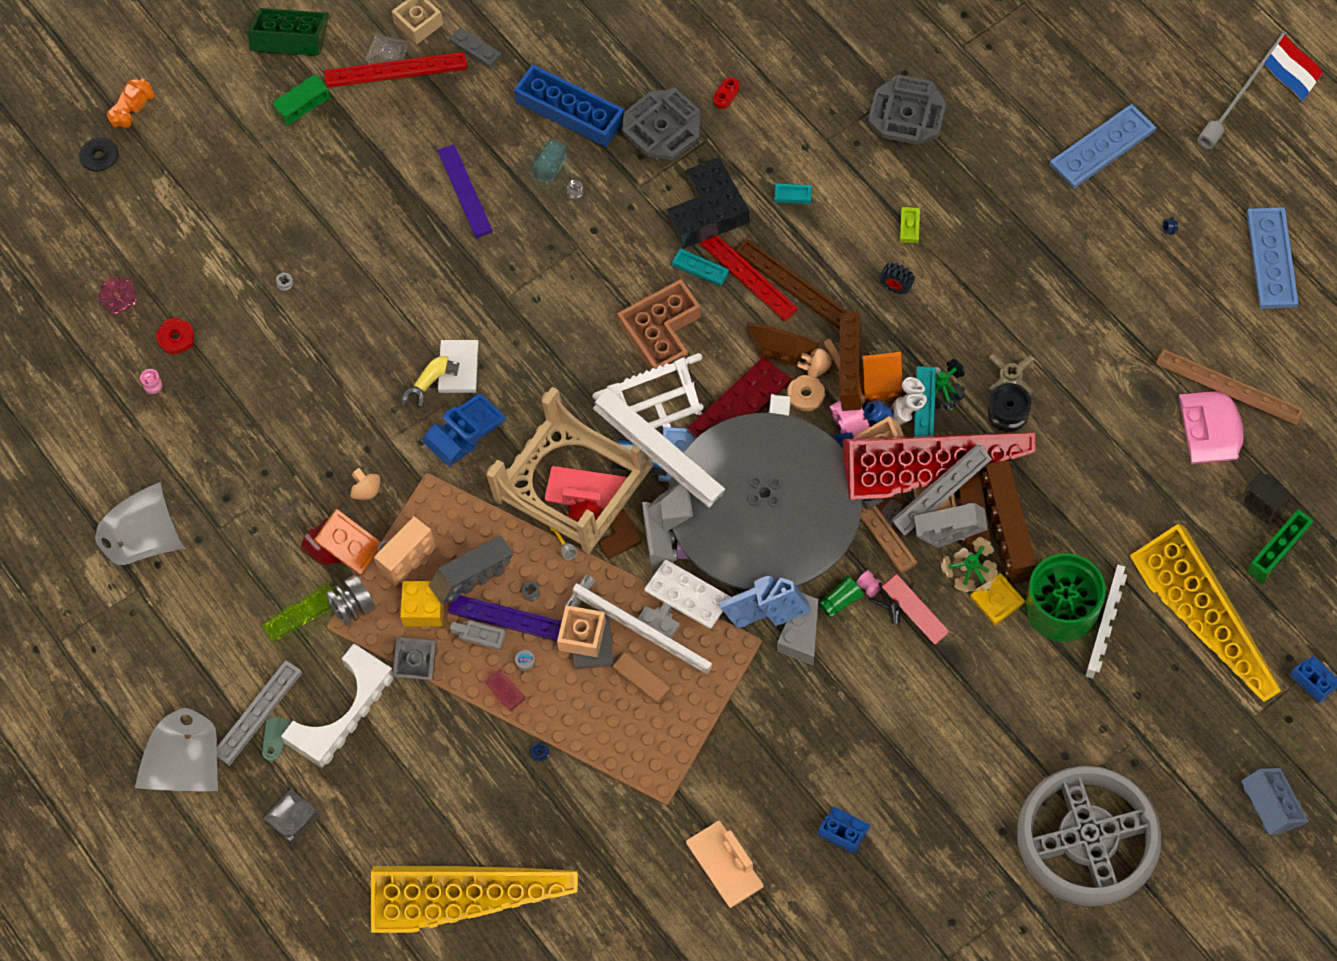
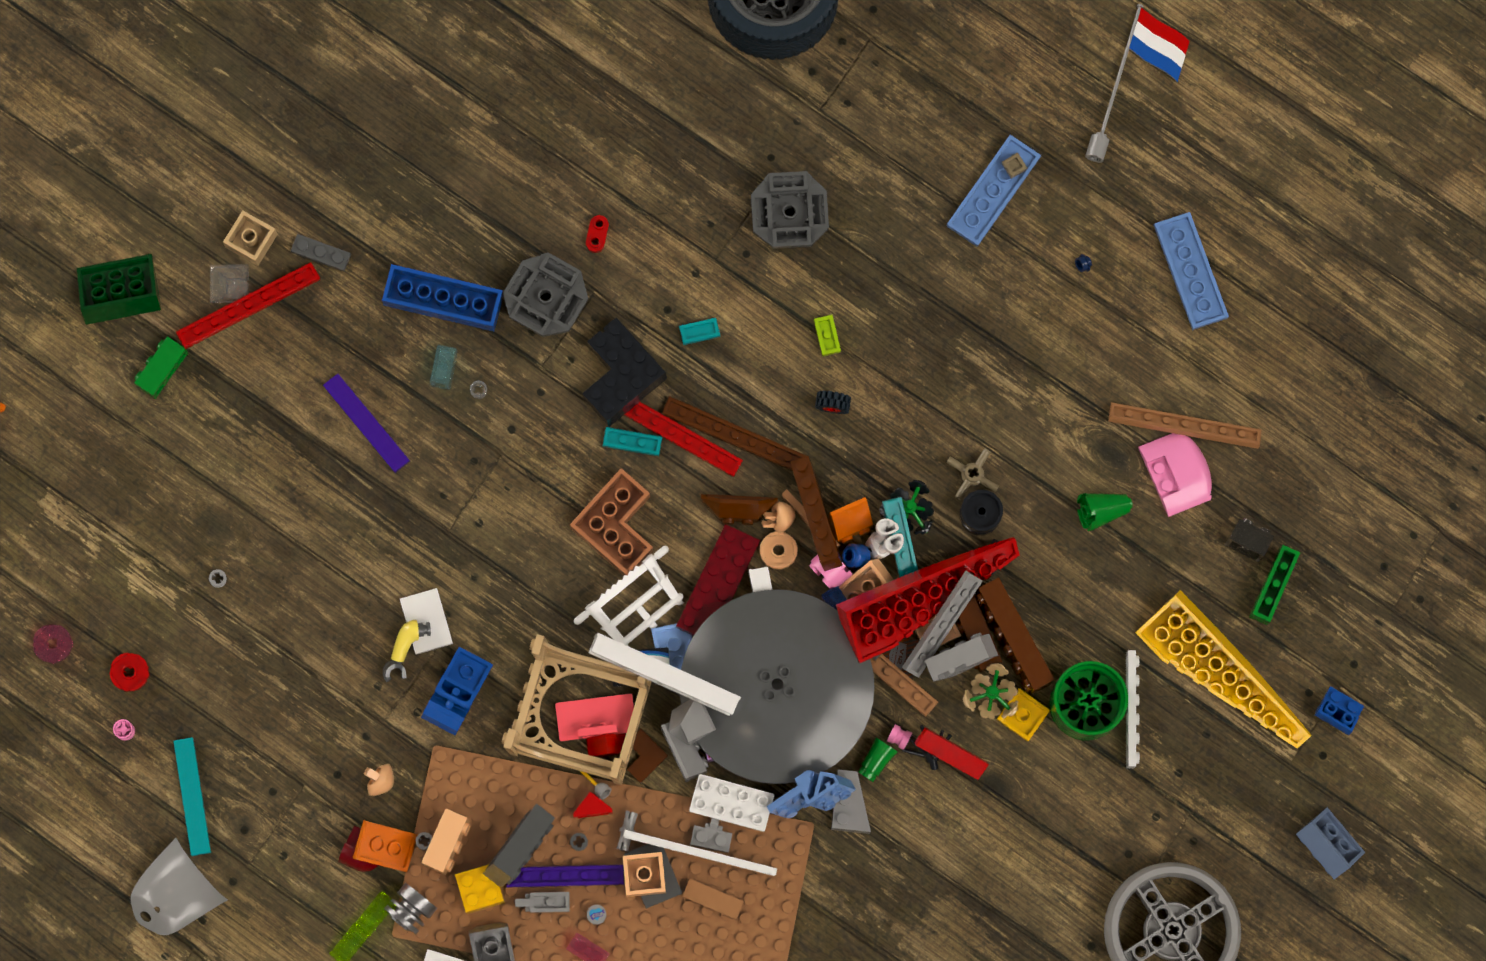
camera: 25 degrees left, 15 degrees up
none -> teal tile [173,737,211,856]
none -> red slope [573,792,613,819]
none -> dark tan tile [1001,153,1028,179]
none -> green cone [1077,493,1133,531]

